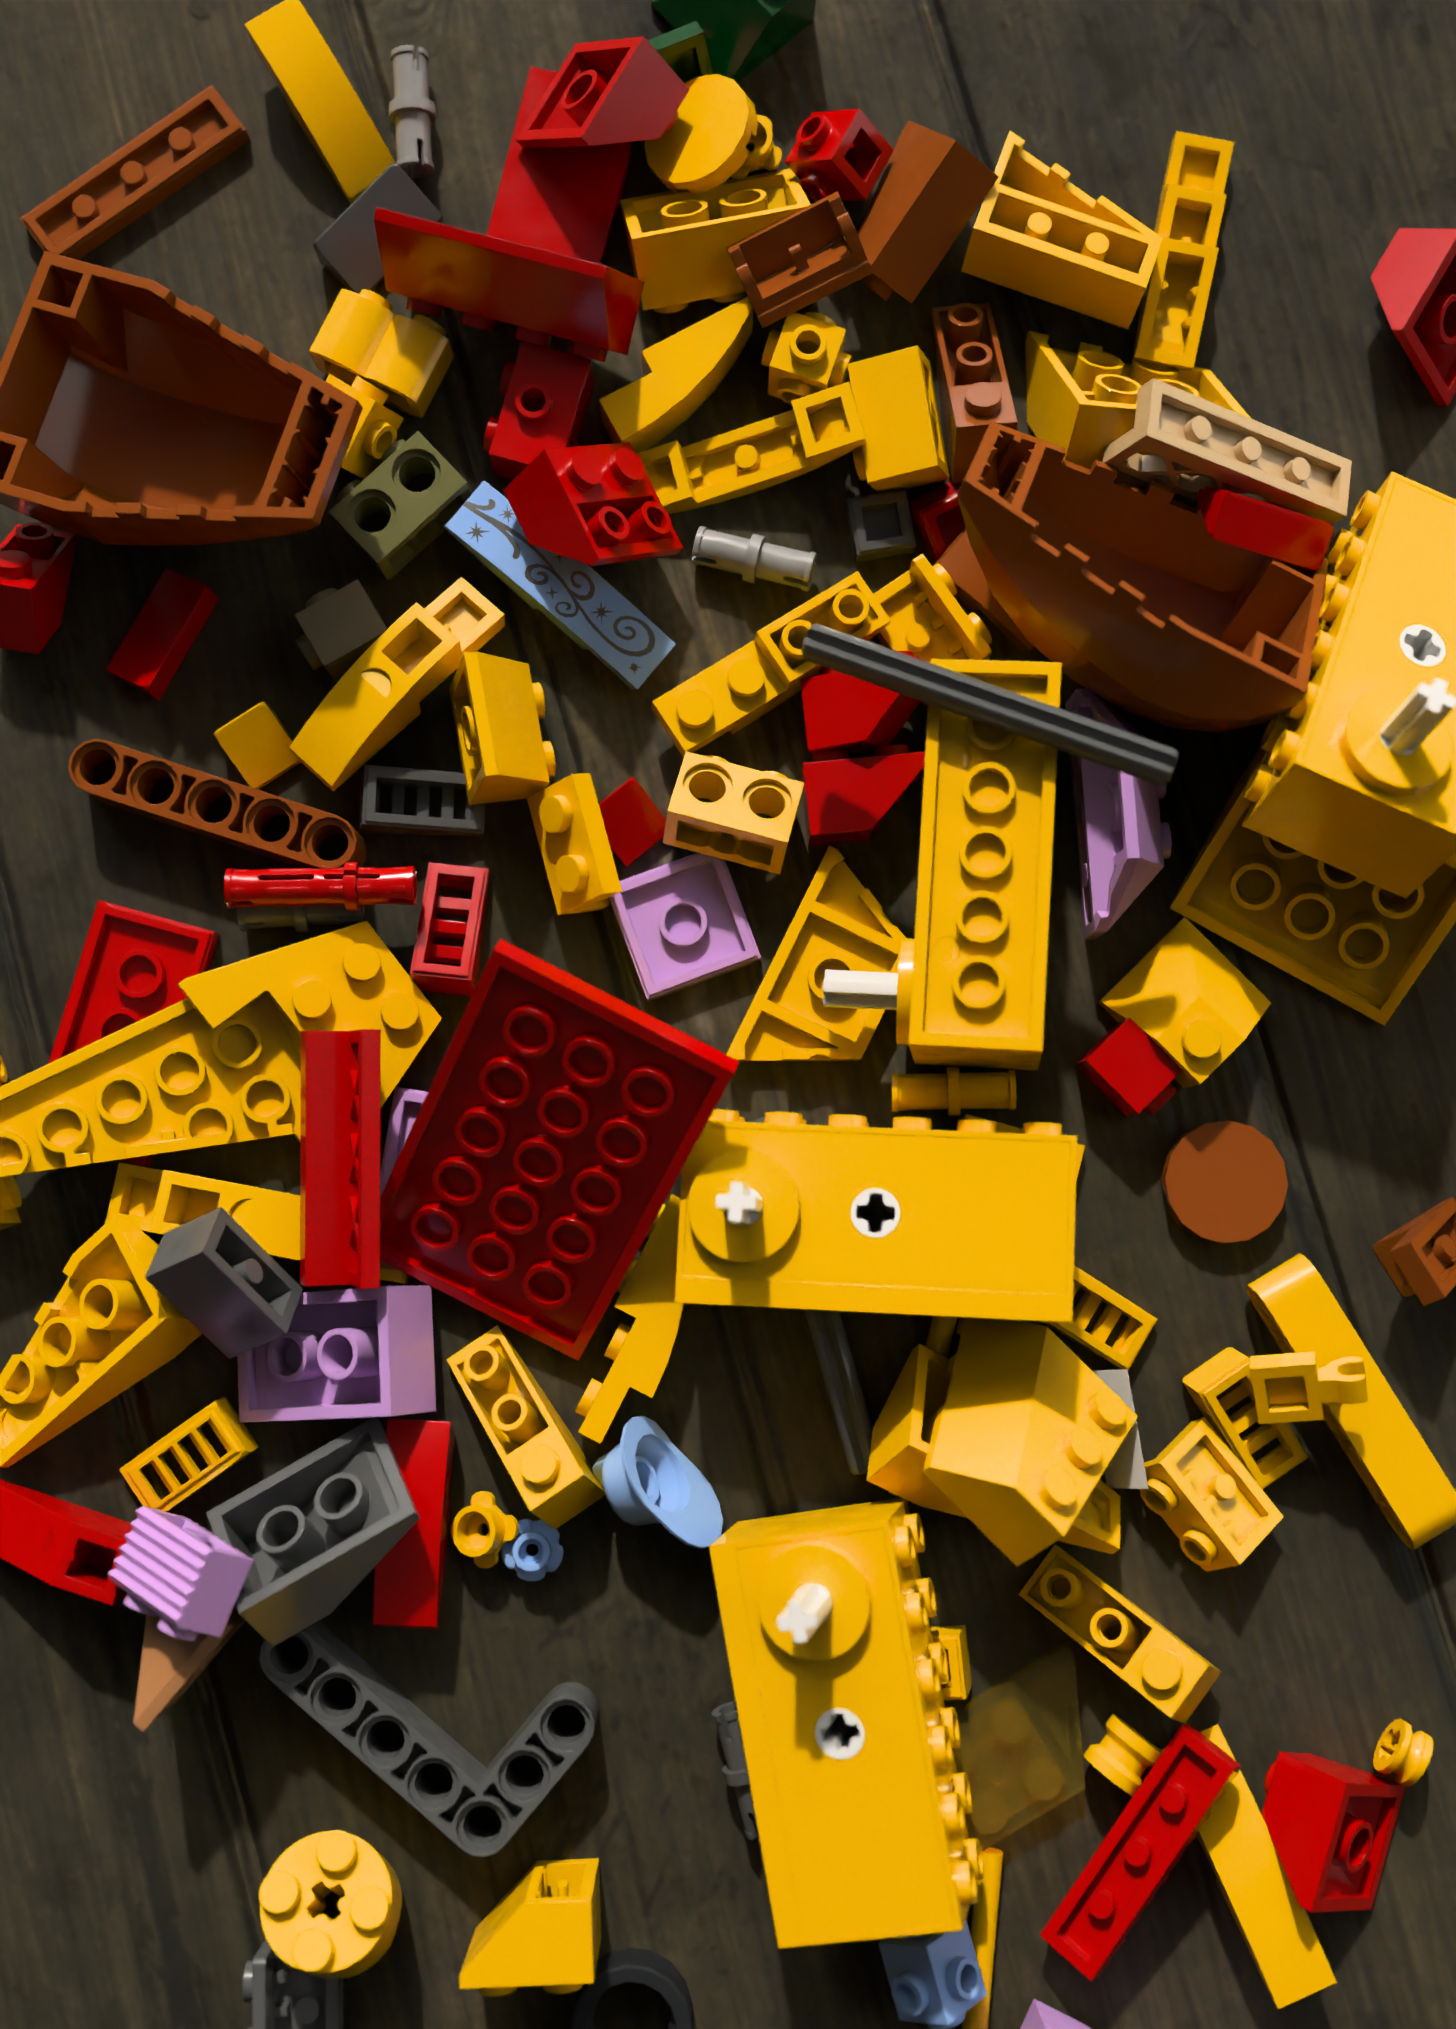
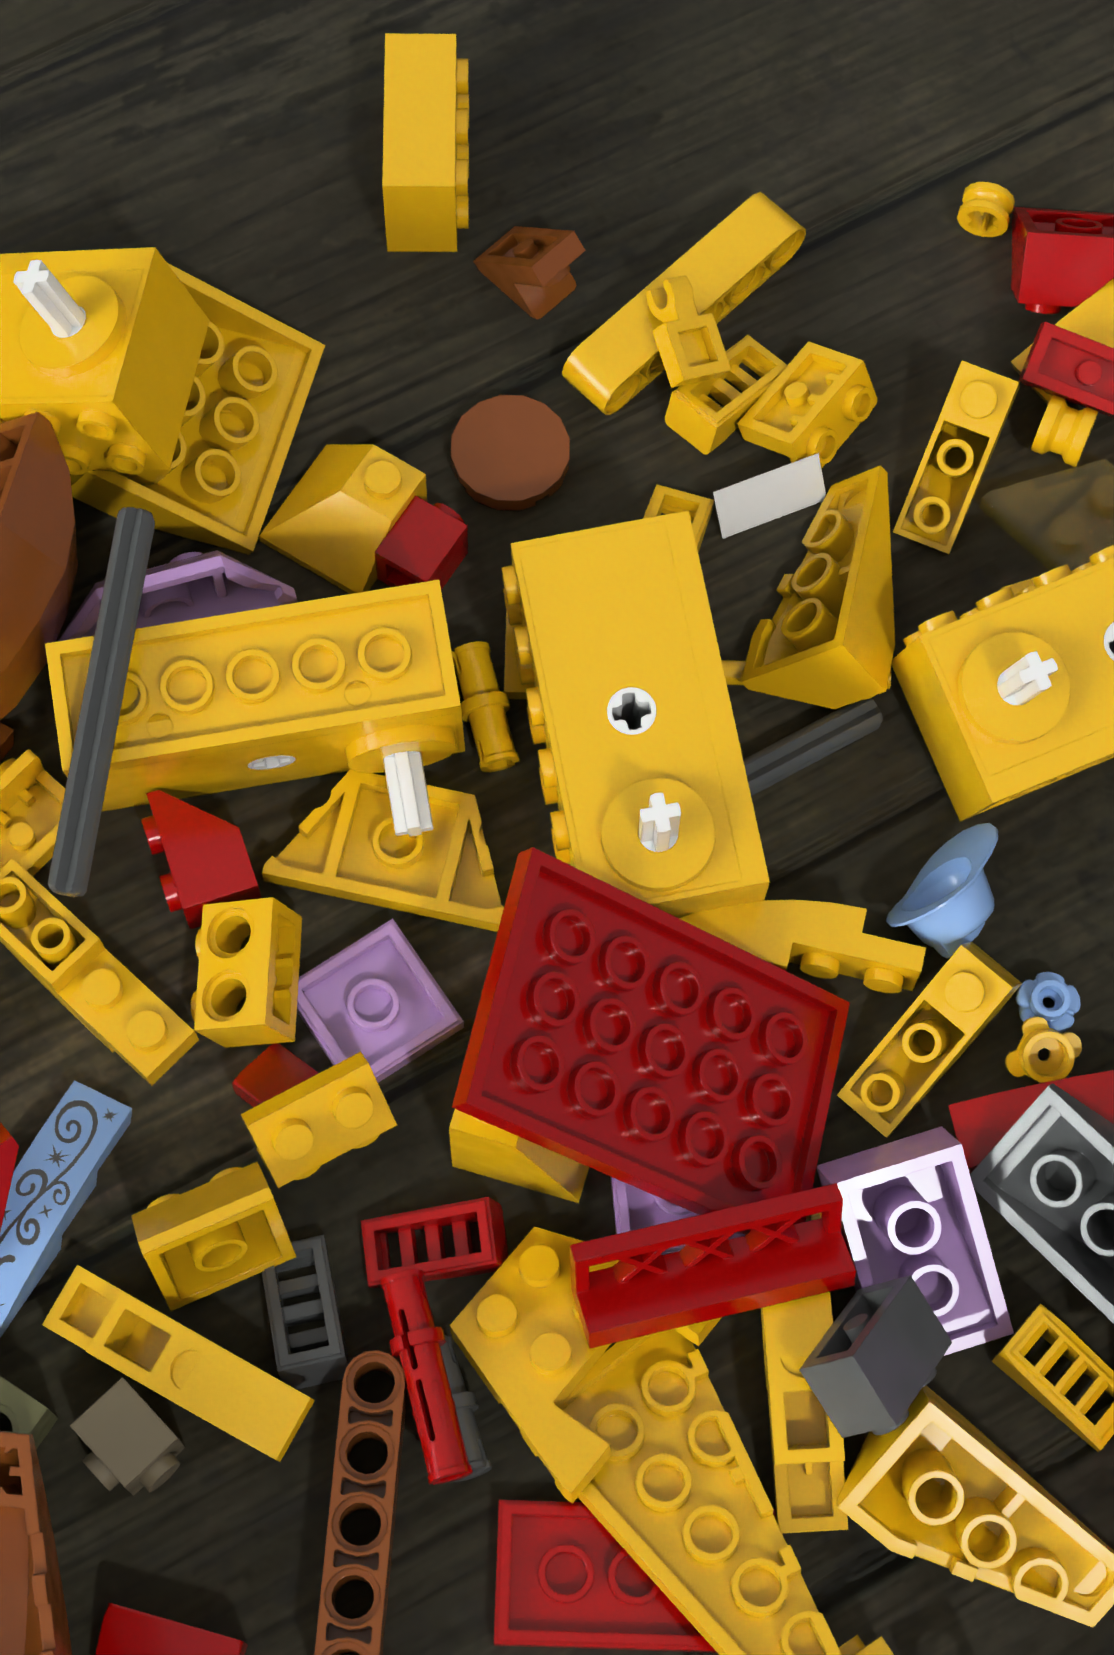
camera: 105 degrees left, 15 degrees down
yellow slope [213,701,301,790] -> none
red slope [800,651,924,757] -> none
yellow wedge [923,1317,1138,1566] -> none

